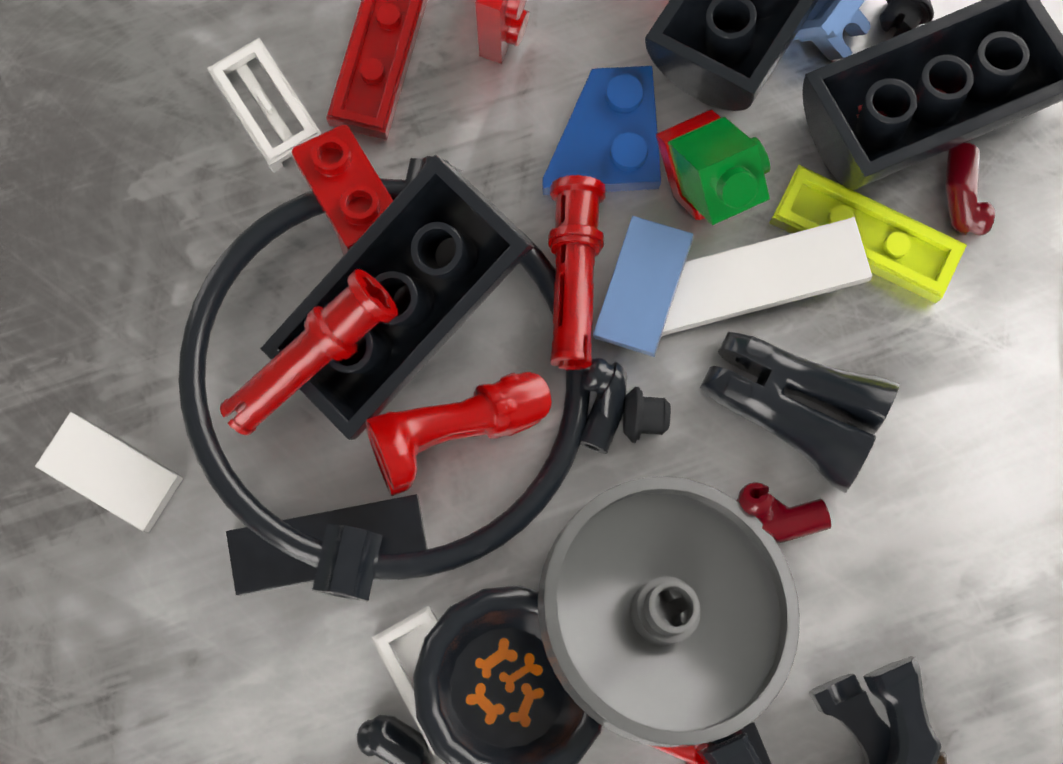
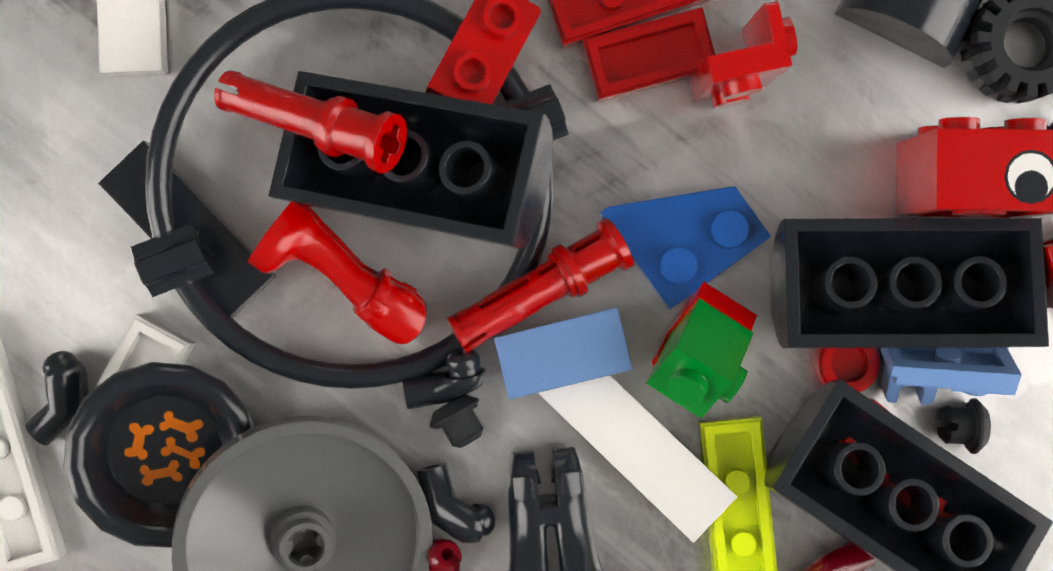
camera: 60 degrees right, 10 degrees up
none -> black arm [417,463,496,544]
none -> red tile [582,7,715,103]
none -> red tile [813,348,880,392]

